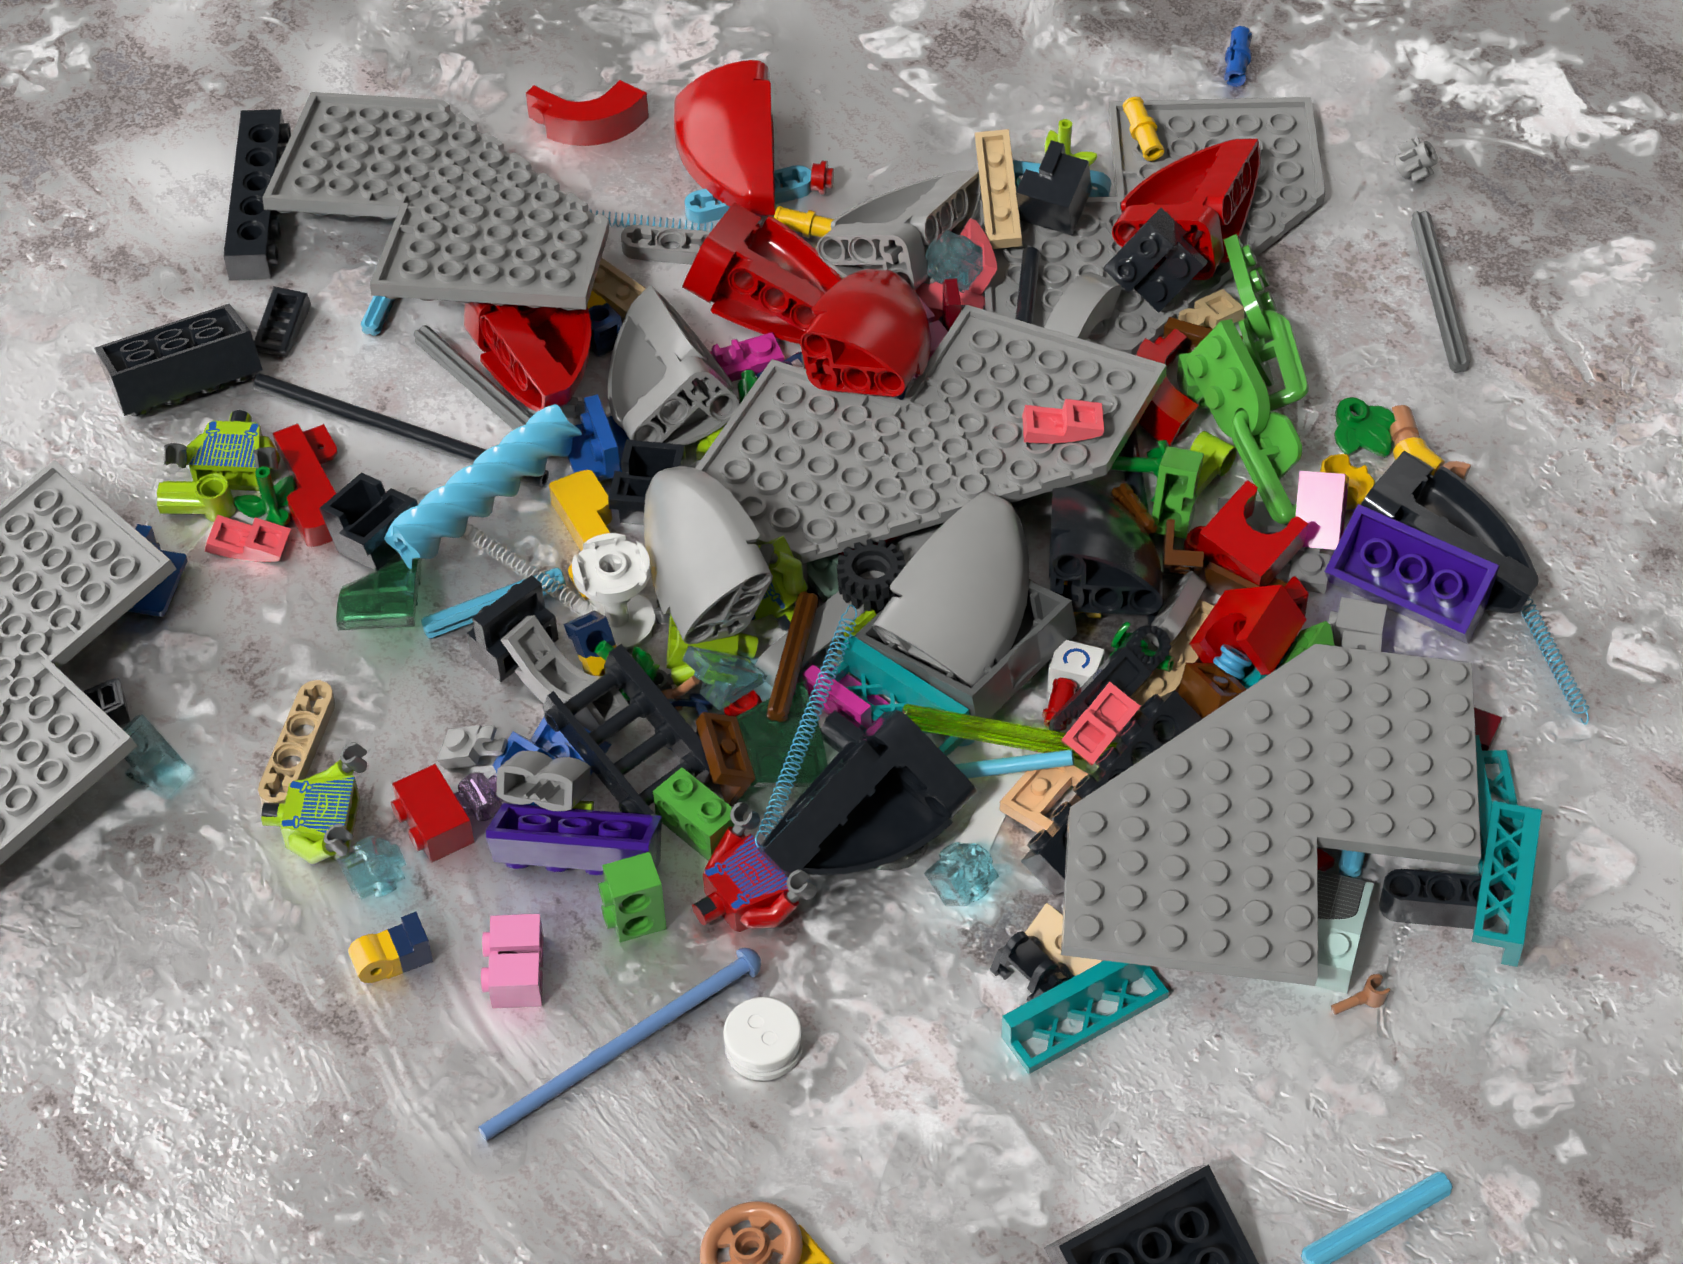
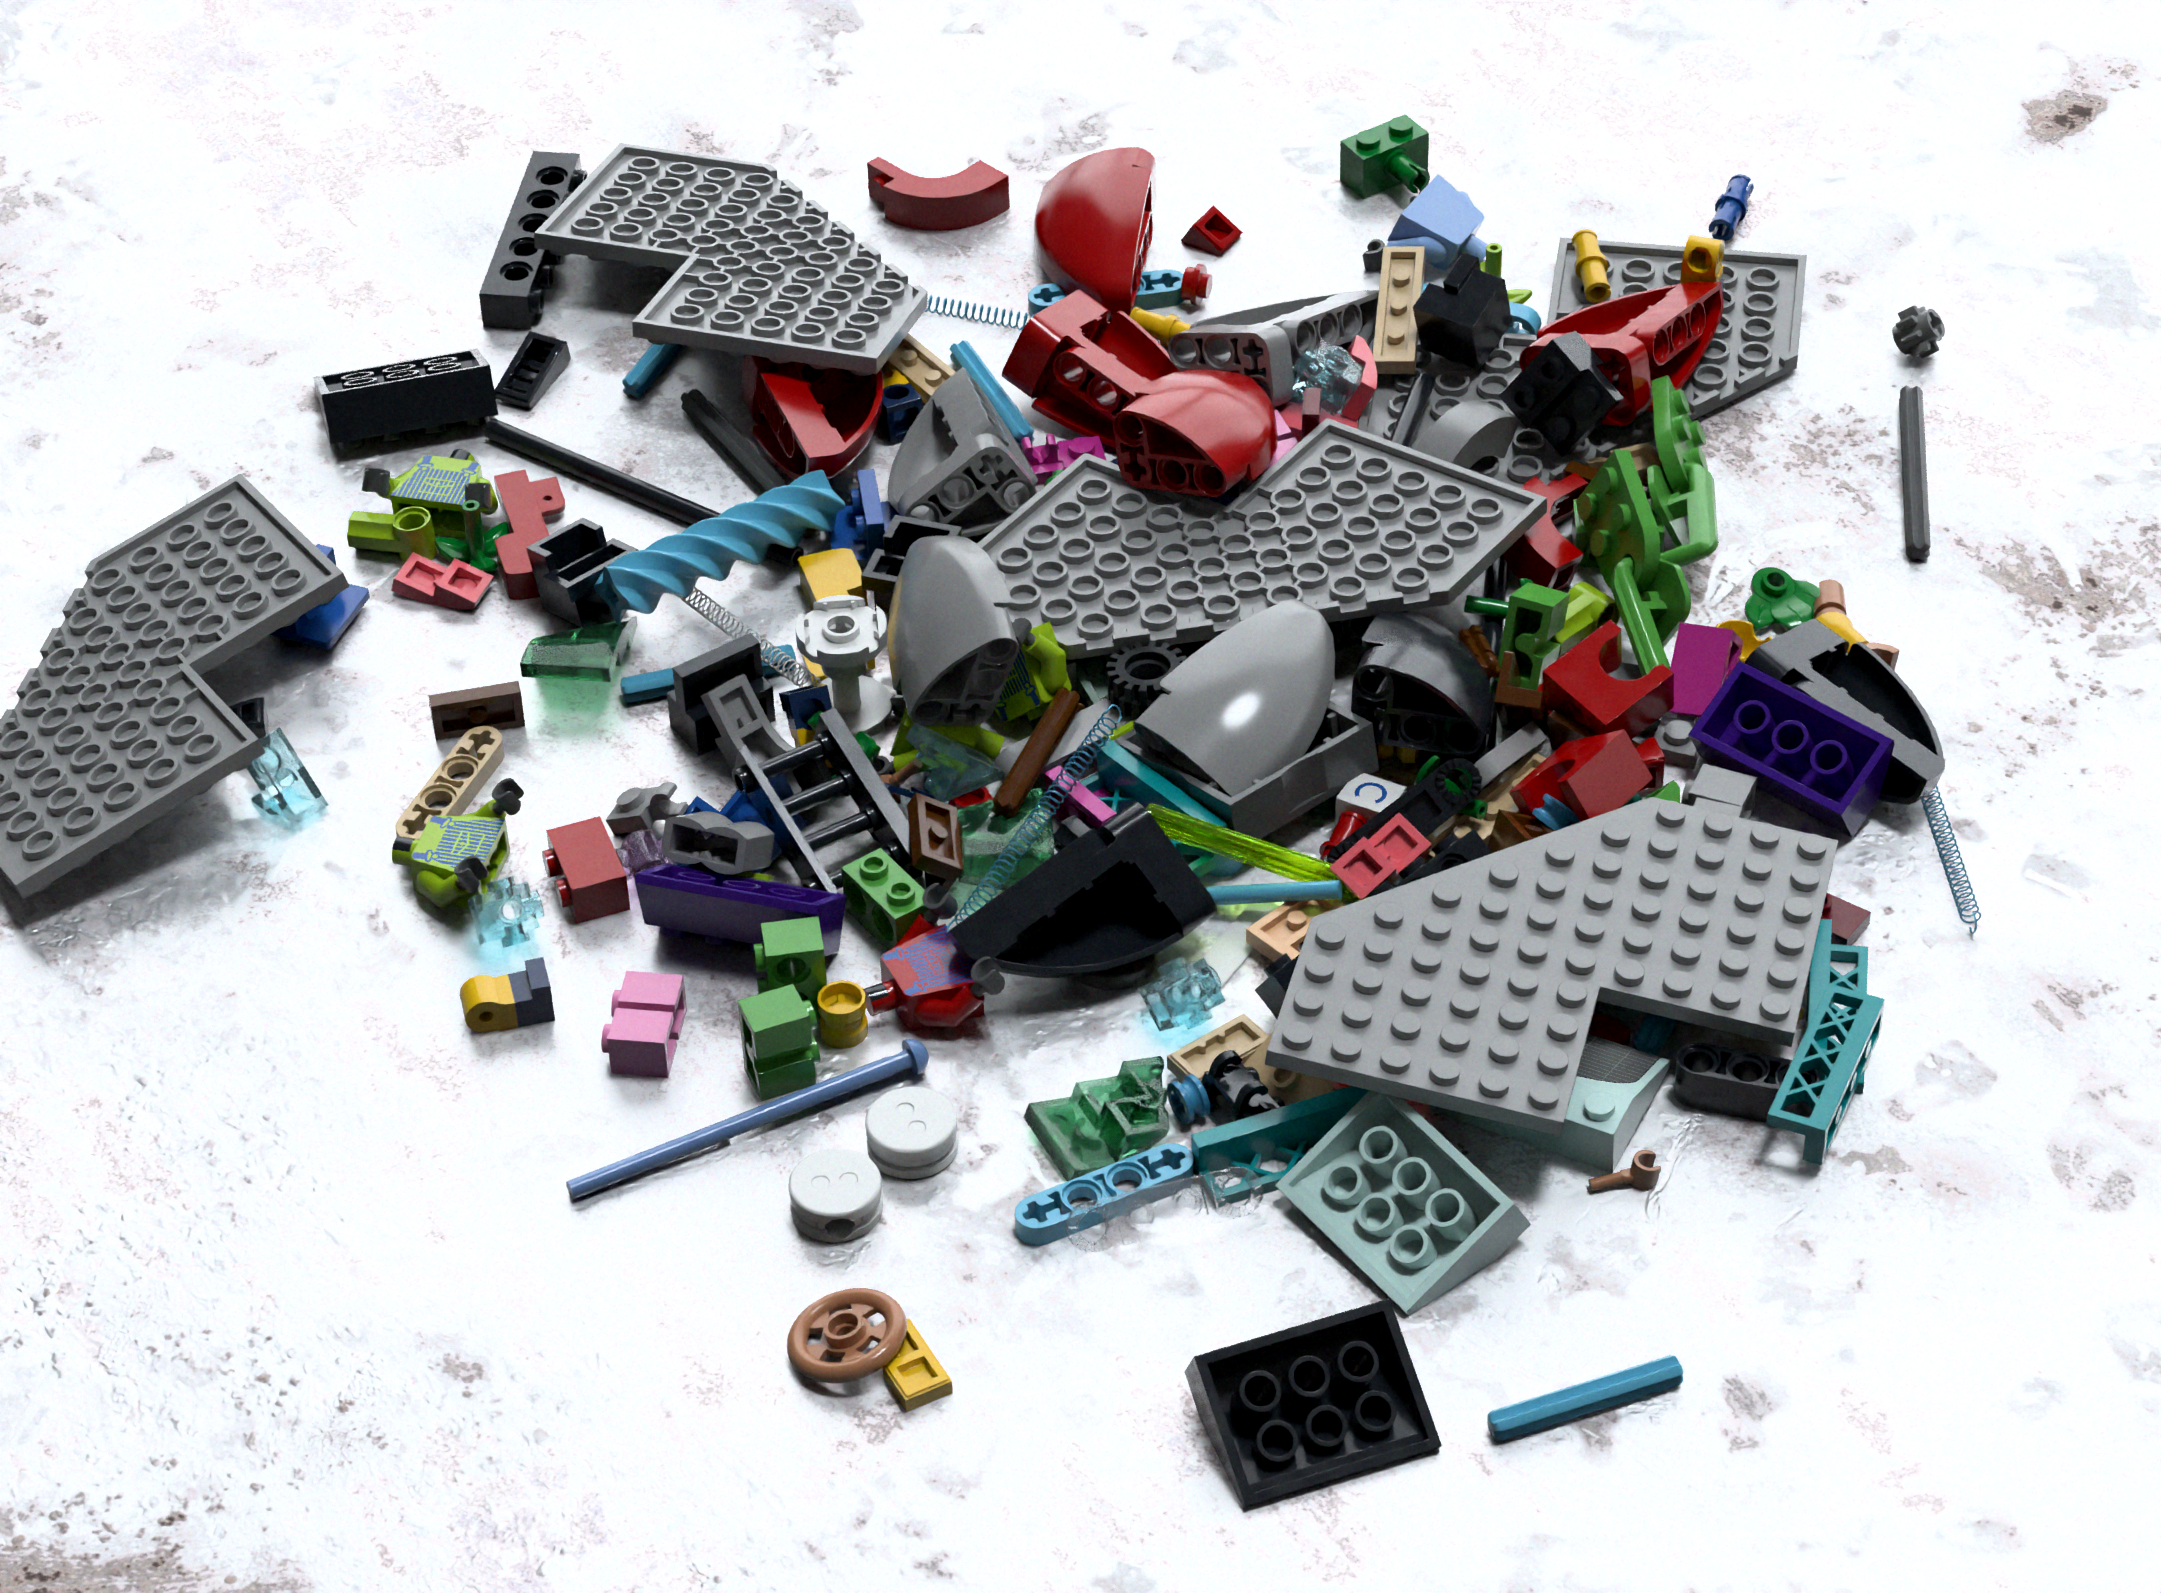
camera: 10 degrees right, 10 degrees down
light grey beam [621,225,710,265] -> none
coral slope [1022,399,1104,444] -> none
none -> reddish brown panel [428,681,525,741]
none -> bright green brick [737,984,820,1102]
none -> white head [788,1148,883,1243]
none -> yellow wheel [817,980,868,1049]
none -> medium azure axle [949,340,1034,448]
none -> medium azure beam [1014,1143,1194,1246]
none -> clear green slope [1023,1056,1170,1181]
none -> clear plate [1066,1167,1264,1252]
none -> dark azure bush [1166,1074,1210,1124]
none -> tan plate [1167,1013,1269,1082]
none -> red slope [1181,205,1243,256]
none -> light aqua slope [1275,1090,1531,1316]
none -> green brick [1340,114,1430,199]
none -> light blue torso [1362,174,1487,271]
none -> yellow leg [1680,235,1725,293]

